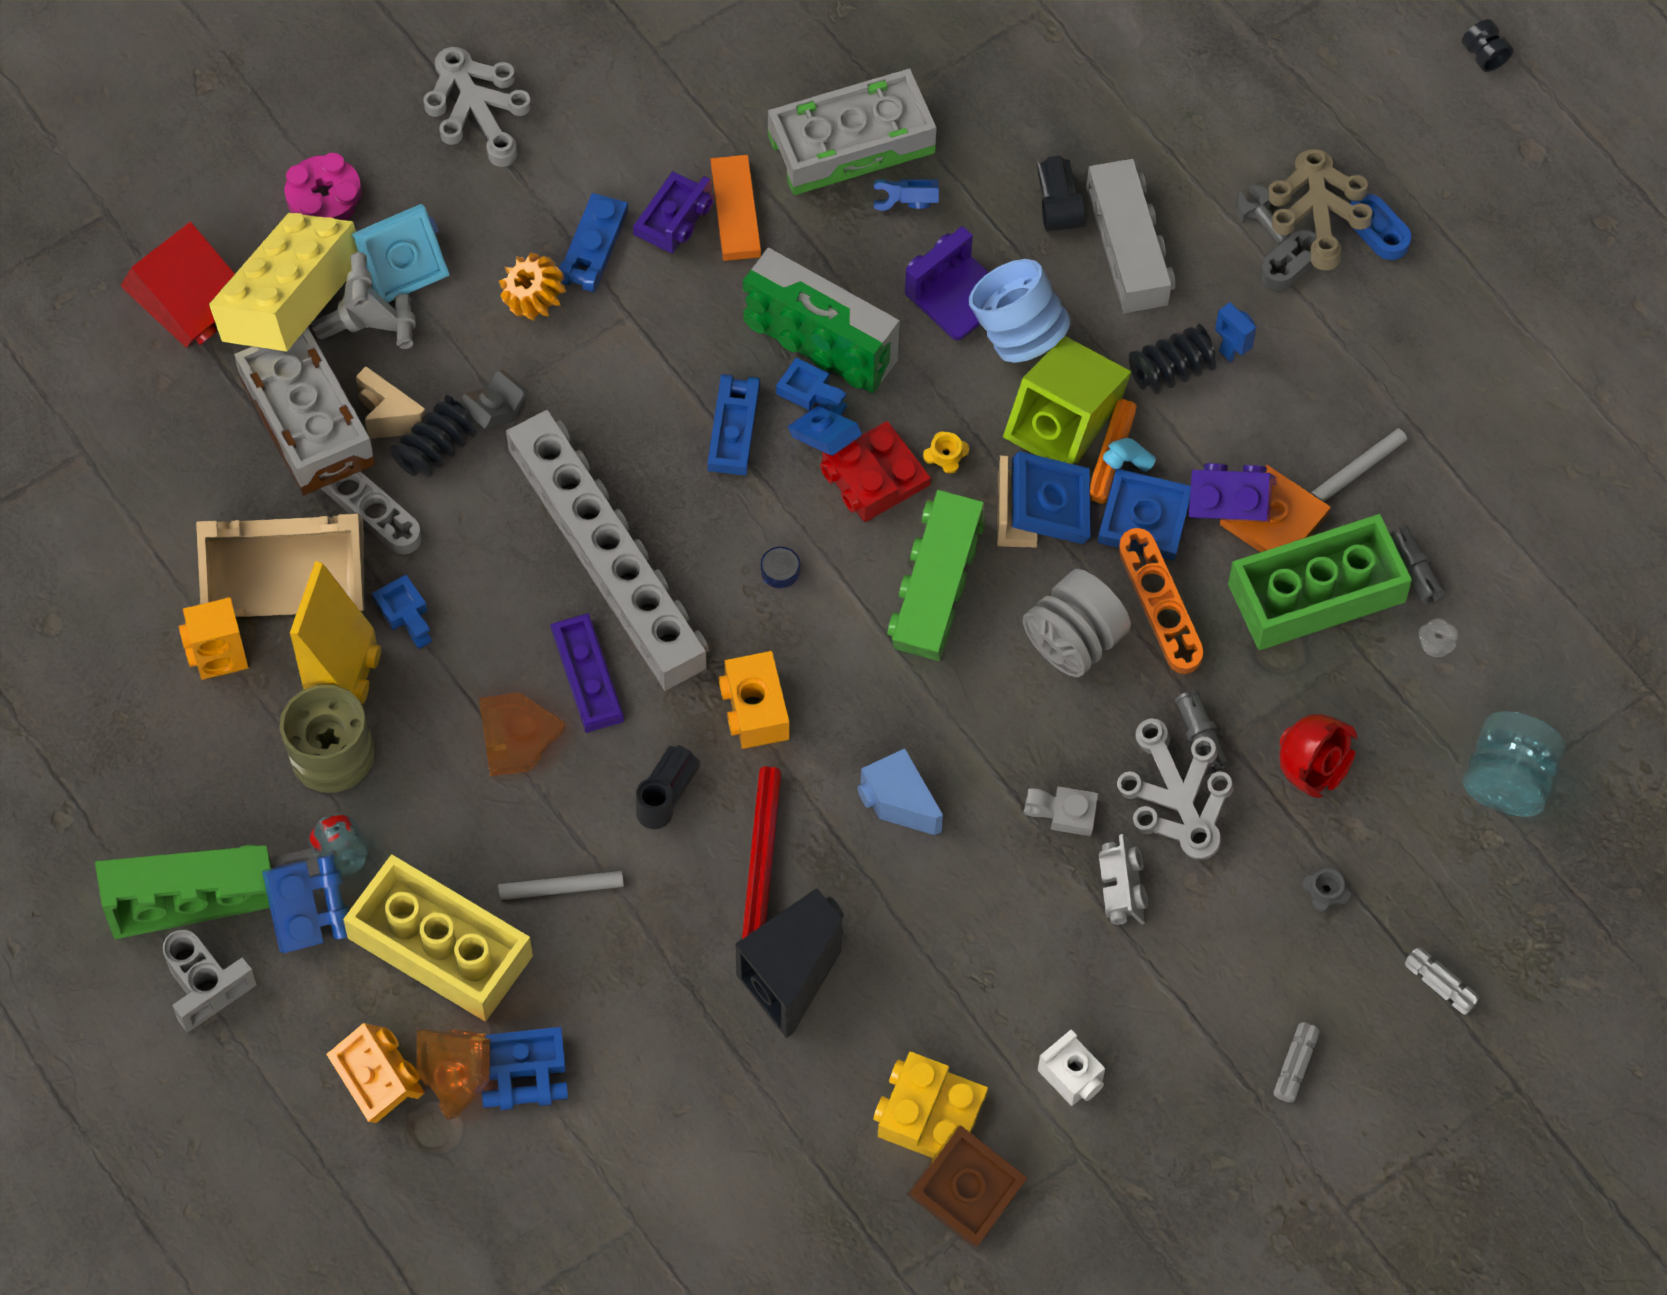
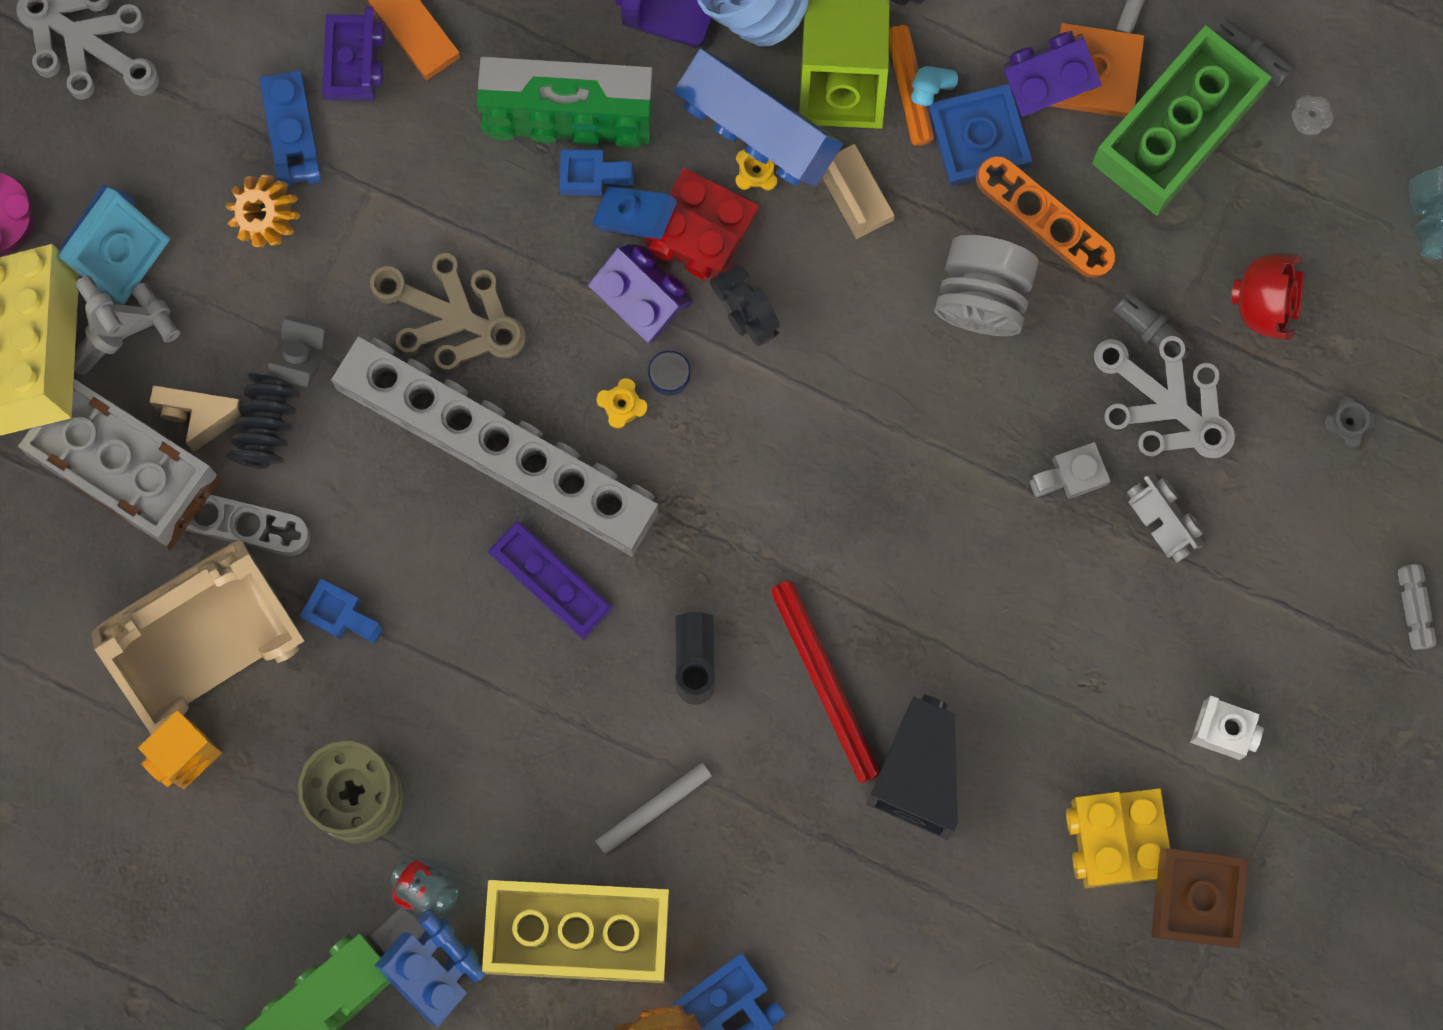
camera: 30 degrees left, 15 degrees up
yellow slope [290,561,381,704] -> none
clear orange plate [479,692,565,776] -> none
blue plate [707,374,761,476] -> none
light orange brick [719,651,789,749] -> none
medium blue slope [857,749,943,835] -> none
bright green wedge [887,490,986,662] -> none
blue plate [1012,451,1090,544] -> none
none -> dark tan plant [370,253,526,373]
none -> bracket [588,244,693,343]
none -> yellow plate [596,378,647,429]
none -> brick [673,48,844,187]
none -> black plate [710,262,780,346]

